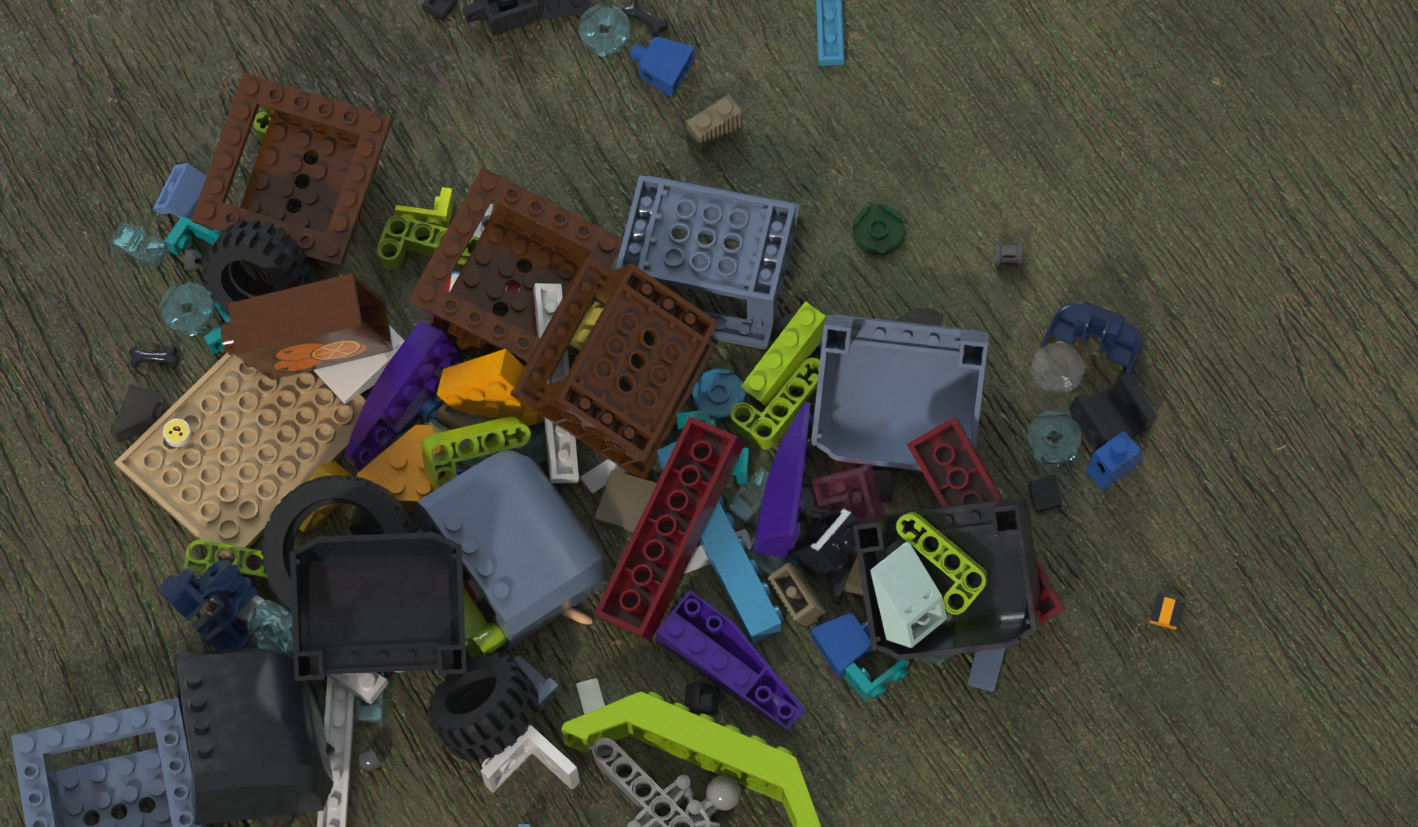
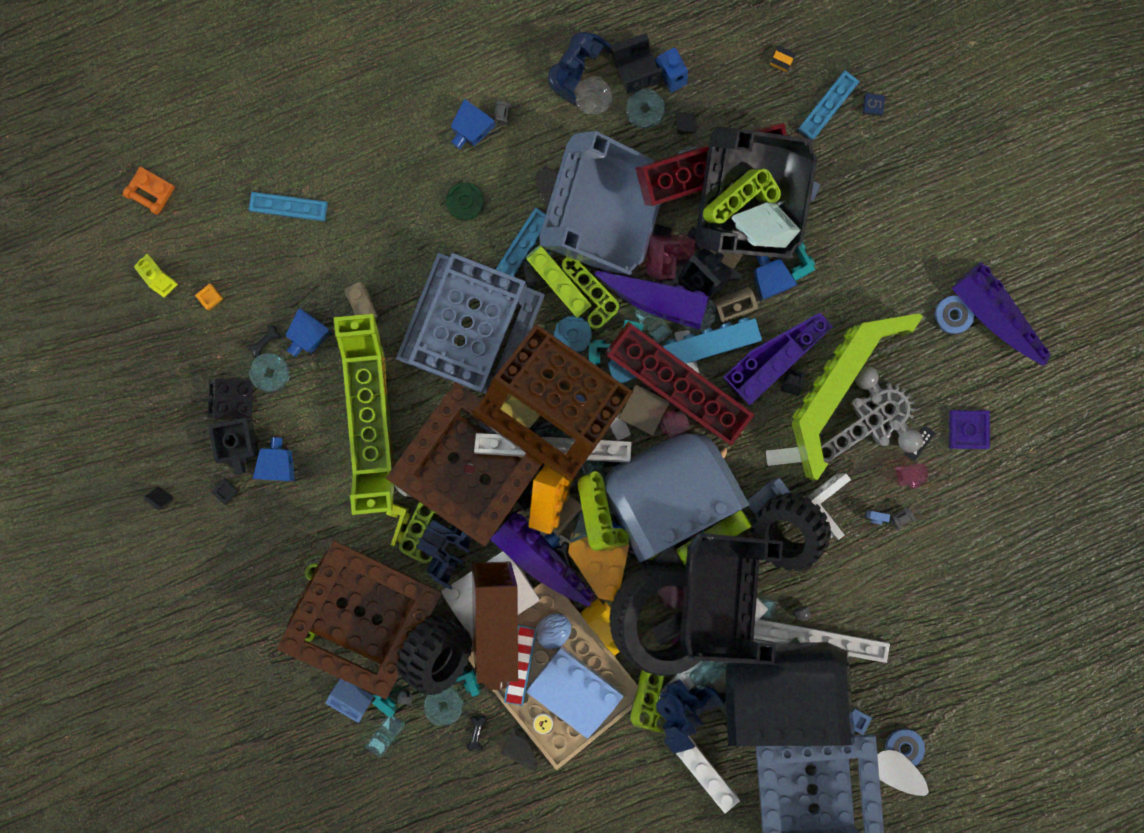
camera: 85 degrees left, 20 degrees up
none -> blue torso [253,437,295,481]
none -> lime slope [334,314,395,515]
none -> dark blue piece [416,519,472,590]
none -> blue torso [451,99,495,149]
none -> dark azure tile [495,207,546,277]
none -> tile [504,624,536,706]
none -> light blue slope [526,646,624,739]
none -> light blue hair [536,613,571,649]
none -> clear pink brick [660,411,691,437]
none -> white brick [676,736,740,813]
none -> dark azure tile [797,70,860,140]
none -> dark blue tile [862,93,885,116]

